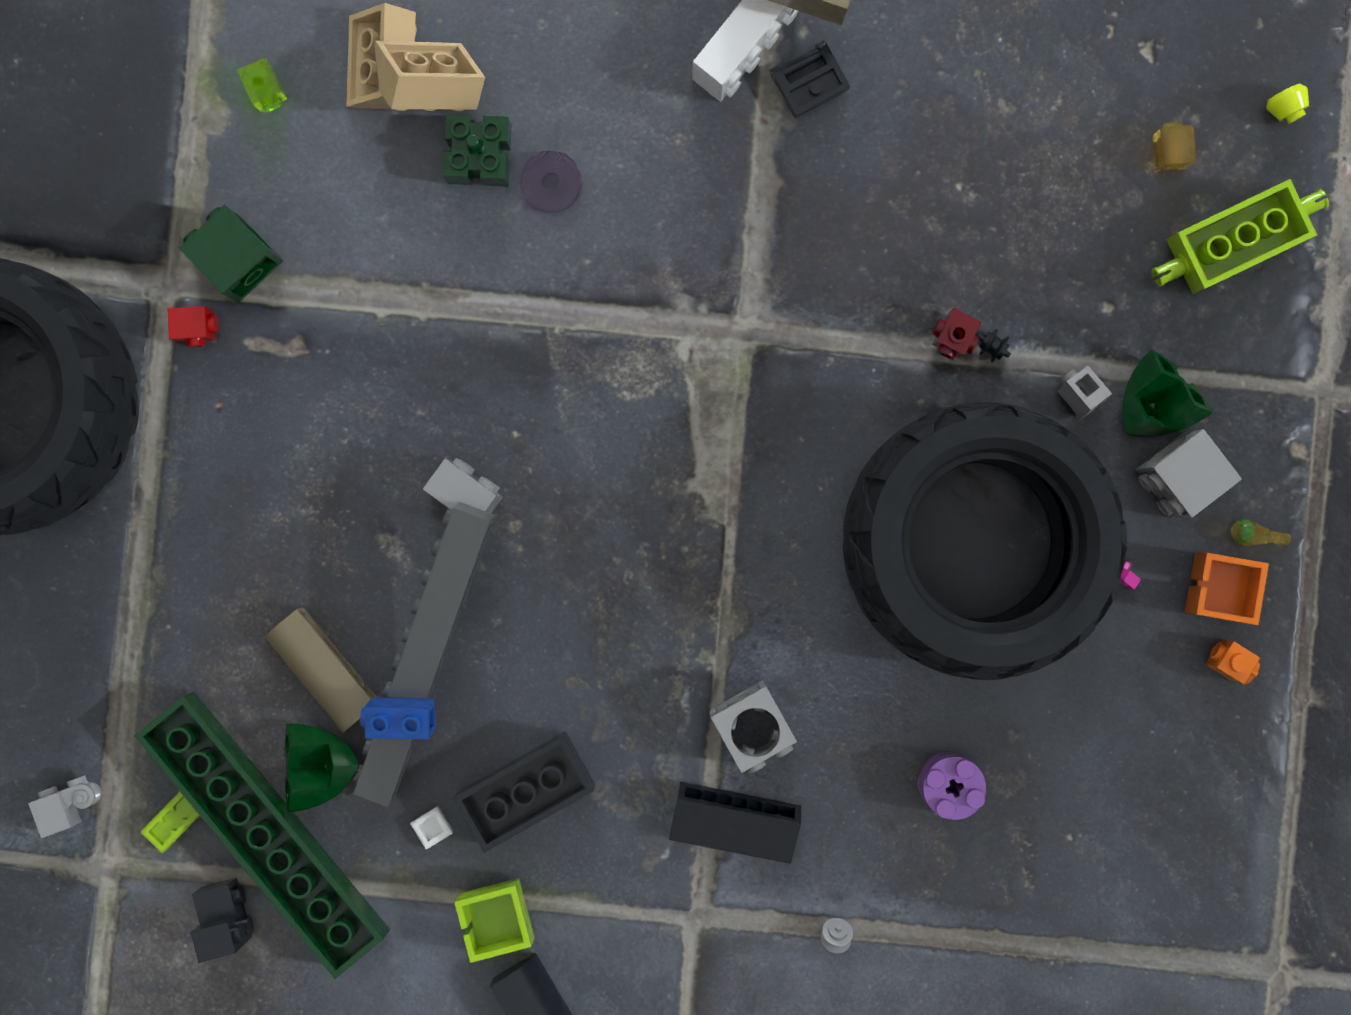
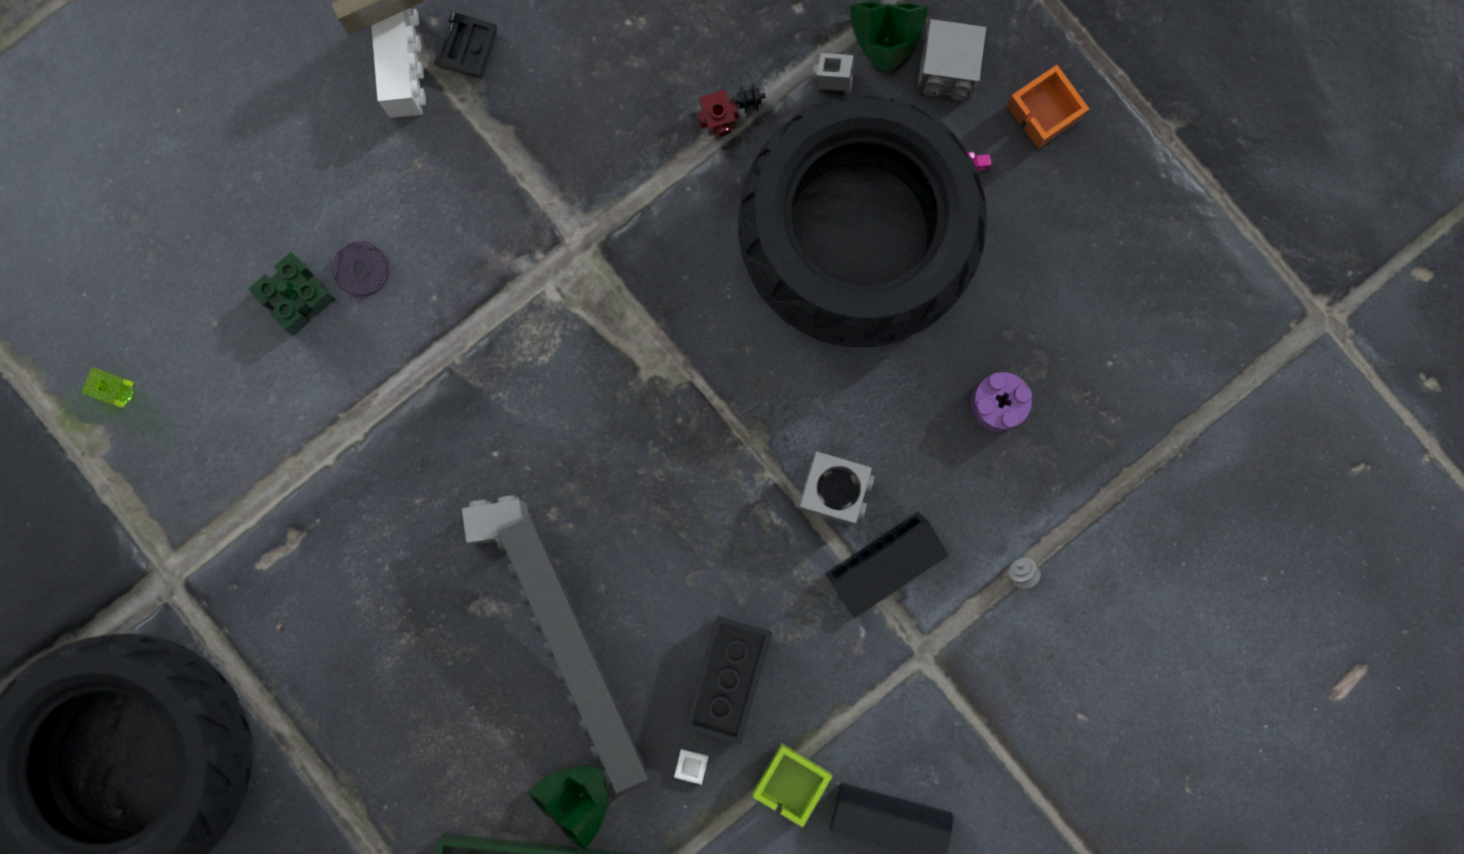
camera: 50 degrees left, 5 degrees down
red brick [167,306,219,347] -> none
dark green brick [179,204,284,303] -> none
dark tan brick [265,608,378,734] -> none
tan slope [346,3,417,110] -> none
blue brick [360,698,436,740] -> none
tan slope [374,41,485,111] -> none
orange brick [1205,639,1260,685] -> none
clear yellow piece [1231,519,1291,546] -> none

